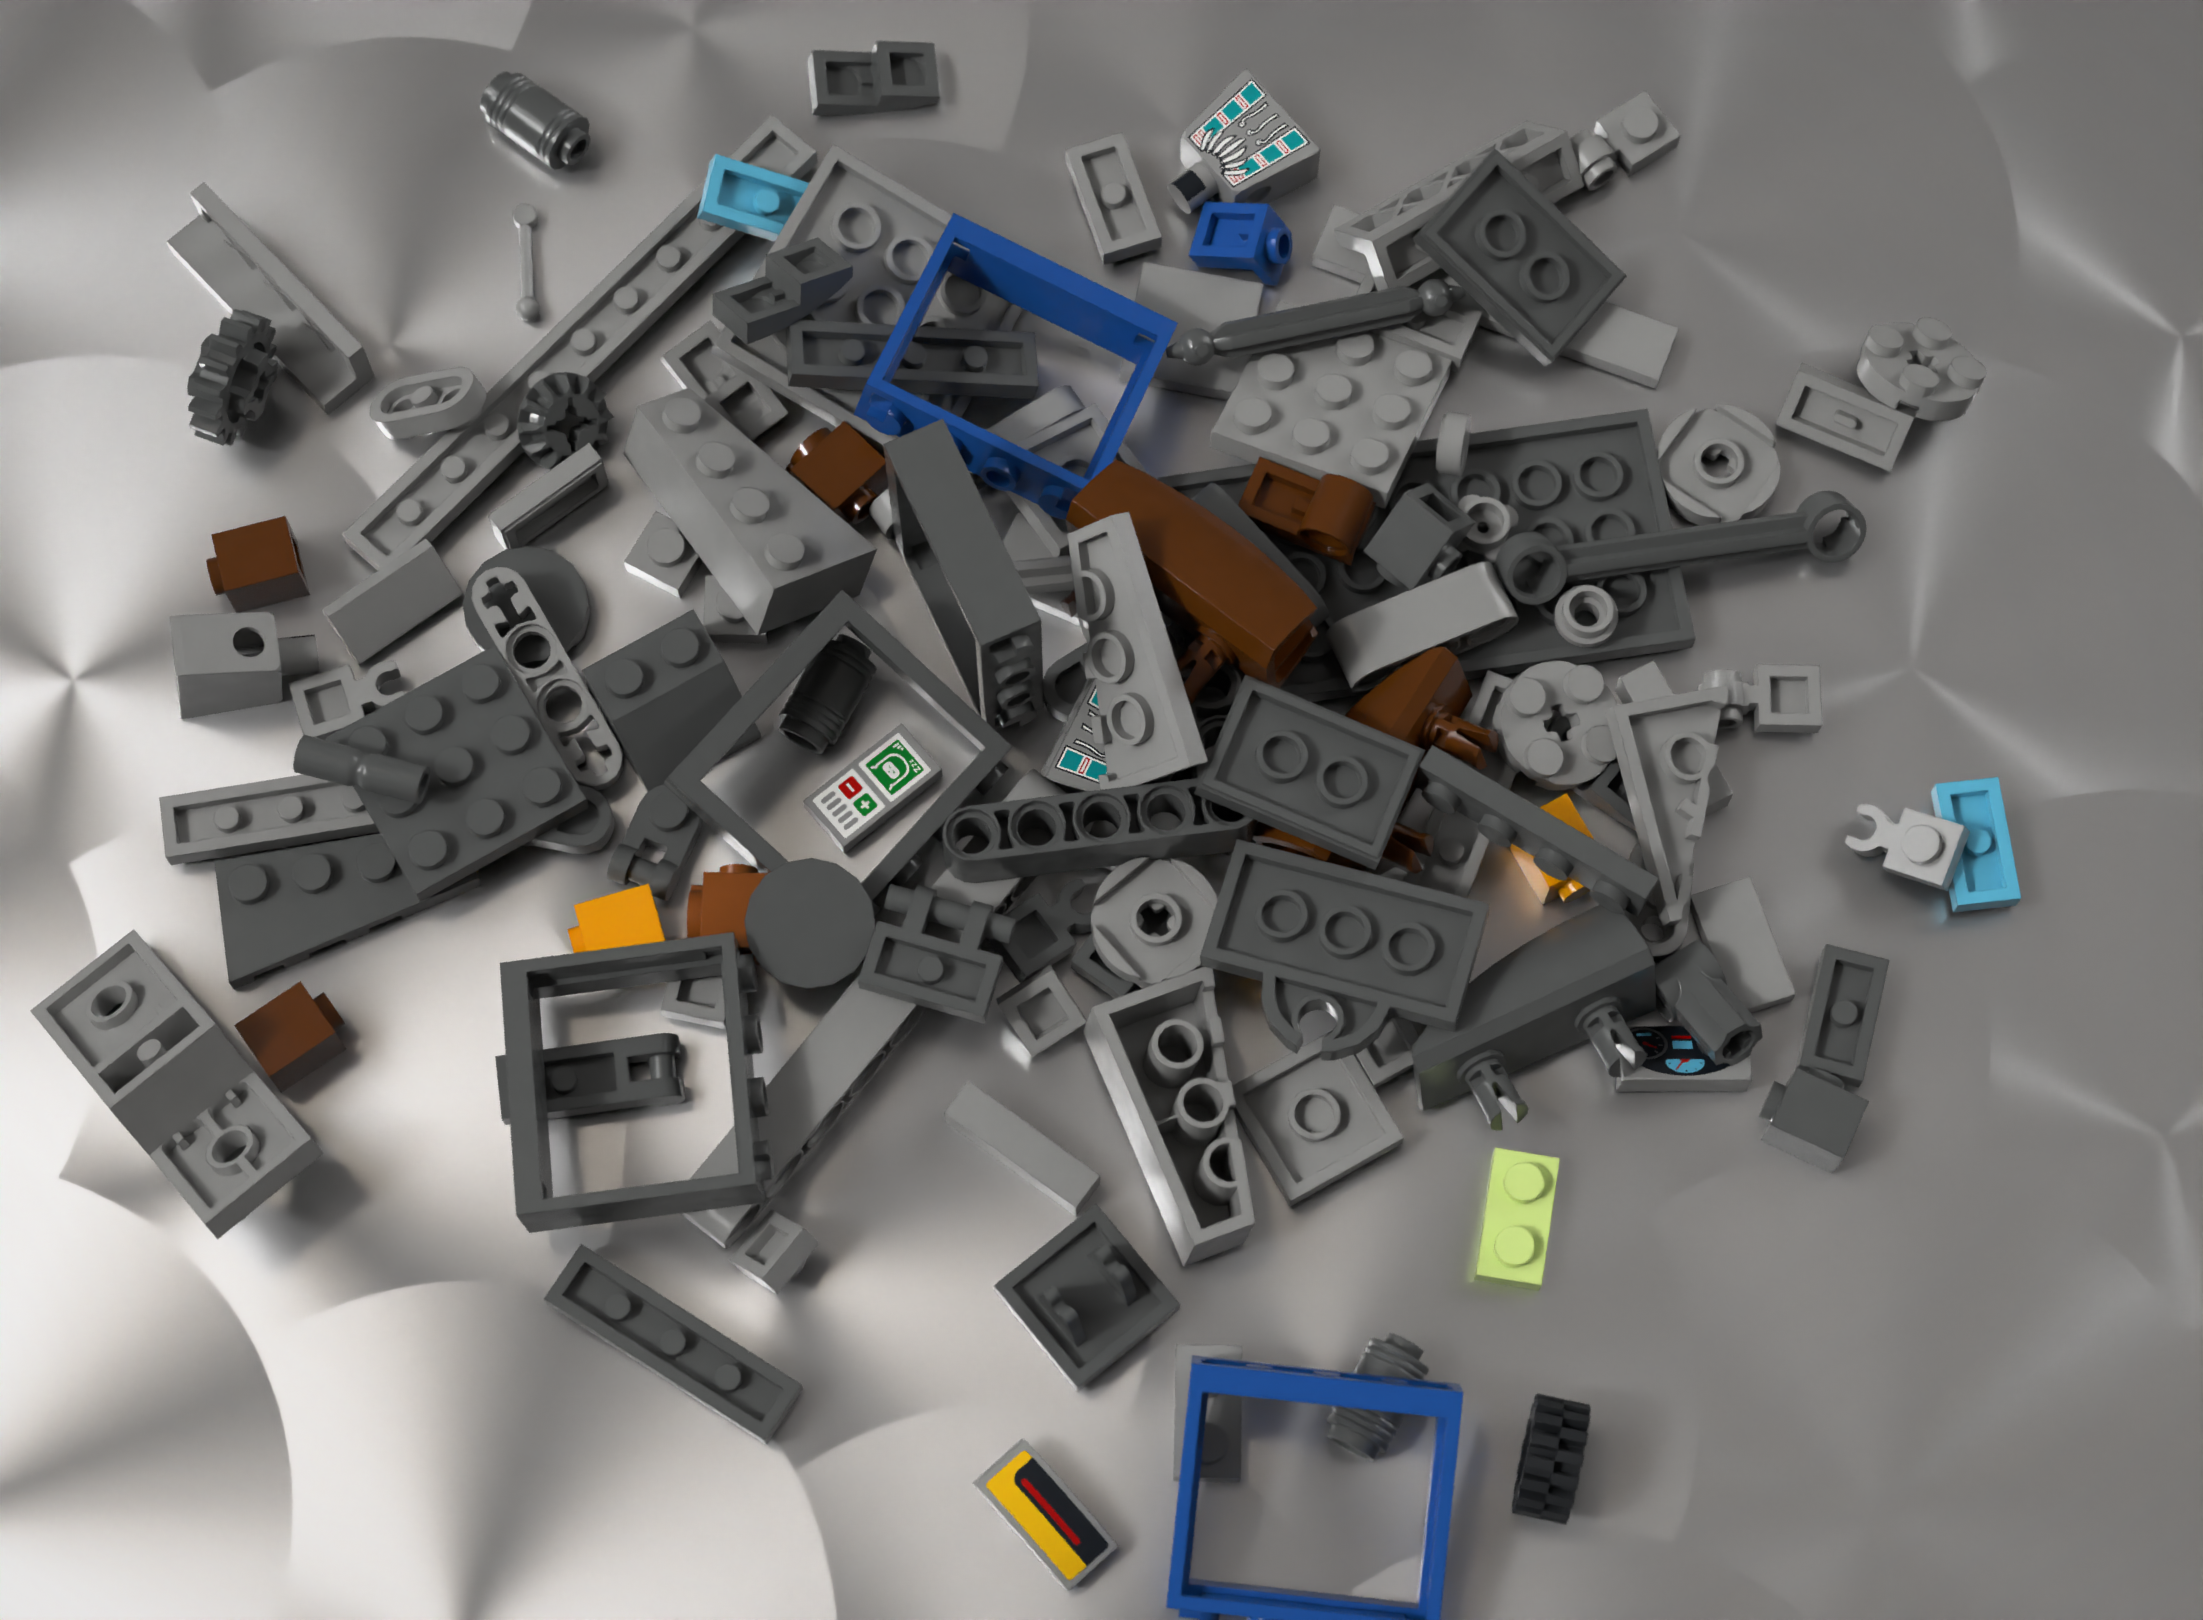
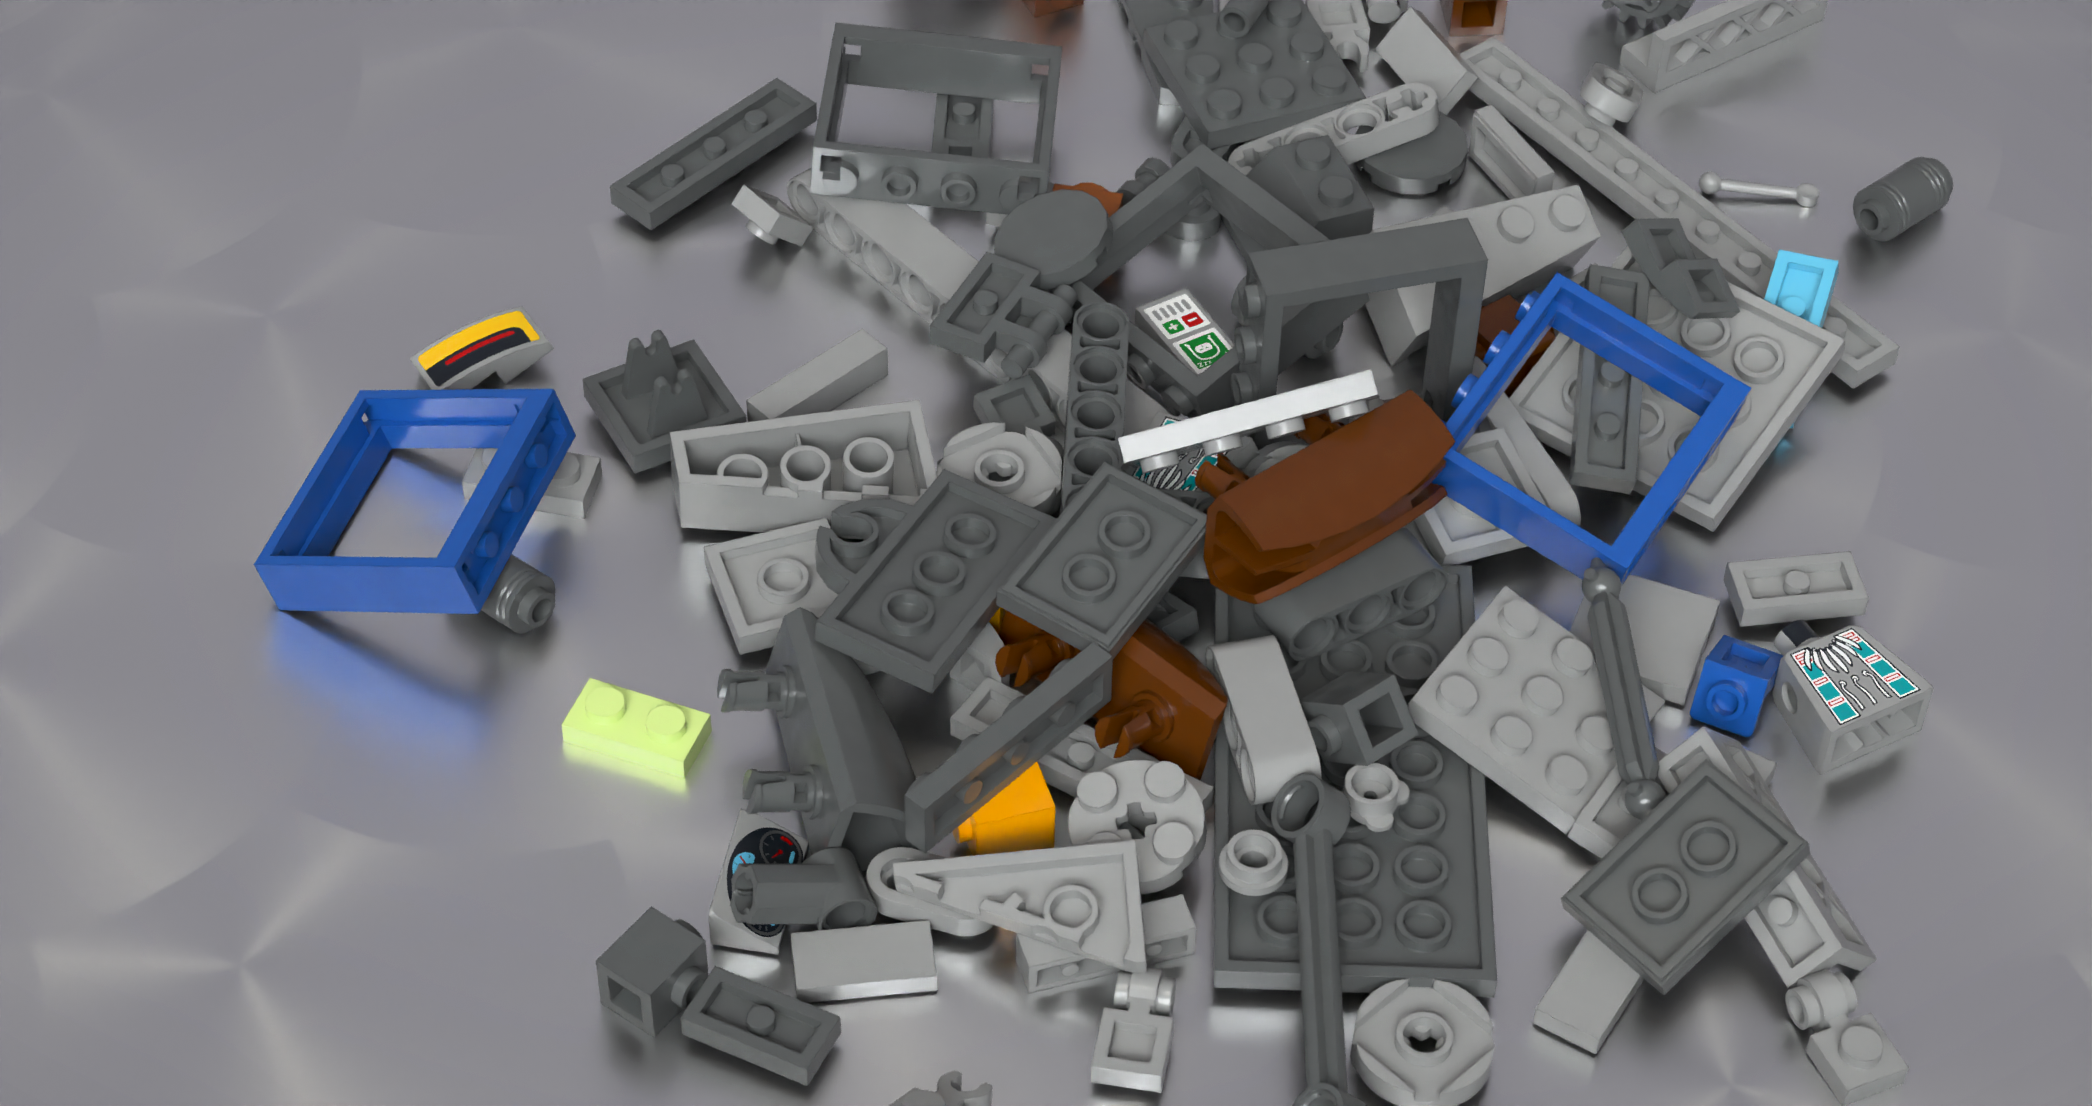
camera: 100 degrees right, 25 degrees down
dark grey gear [517,372,614,470] -> none
light orange brick [568,883,666,953] -> none
dark grey slope [807,41,940,116] -> none
light grey plate [996,964,1087,1057] -> none
reddish brown plate [1238,457,1376,566] -> none
light grey tile [1436,411,1471,477] -> none
black tyre [1512,1393,1591,1525] -> none

